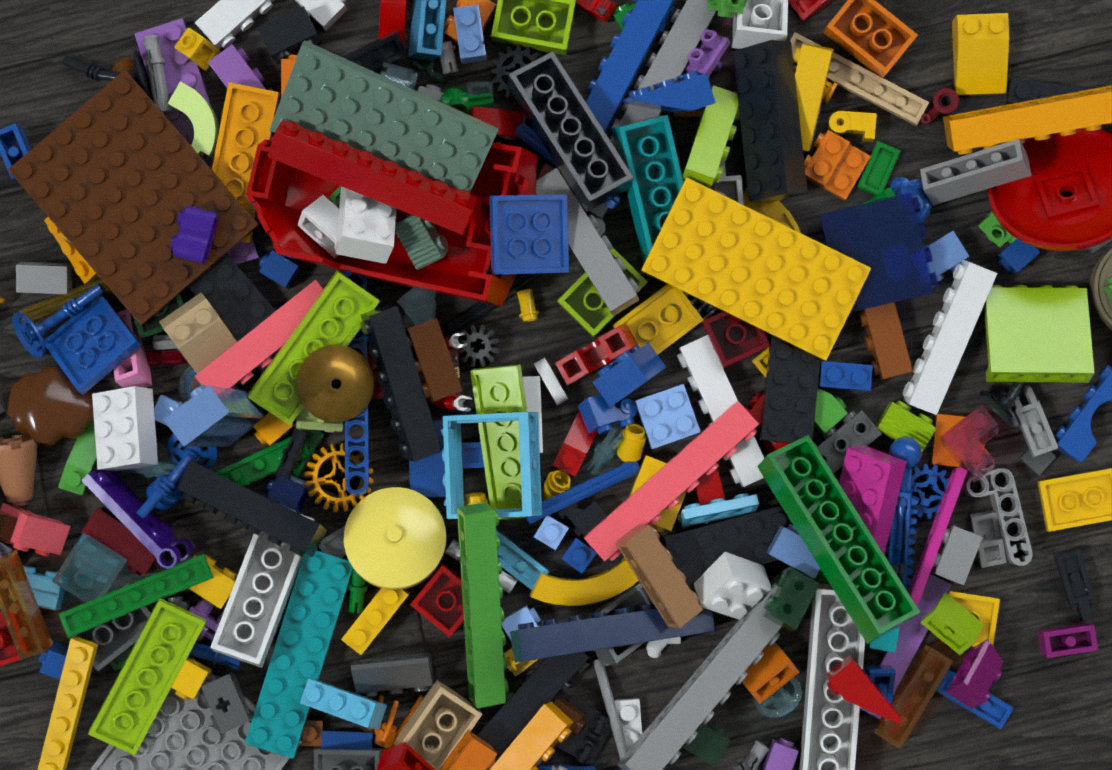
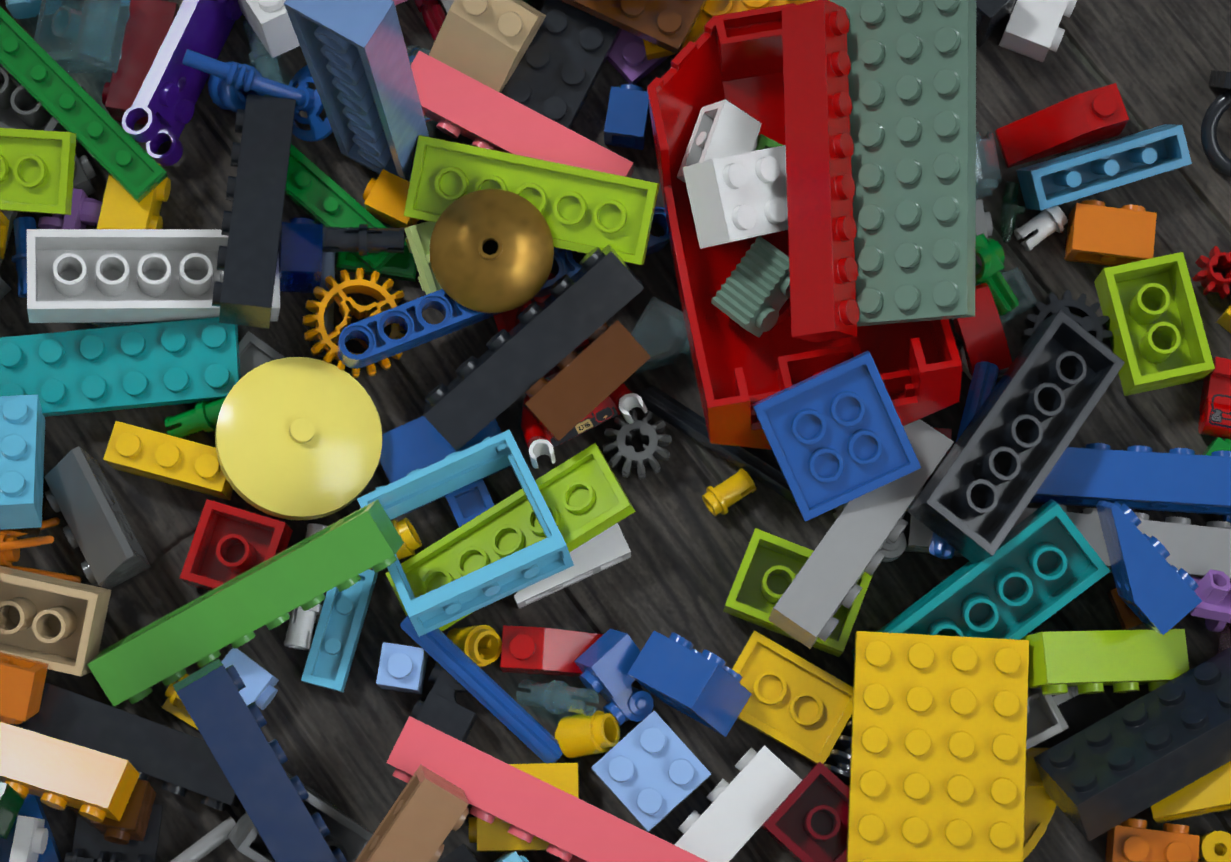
camera: 65 degrees right, 10 degrees down
black tile [342,30,408,71] -> none
medium blue brick [453,5,487,64] -> none
yellow tile [530,545,665,606] -> none
white beam [534,357,568,405] -> none
red arch [555,324,638,385] -> none
blue brick [561,537,597,573] -> none

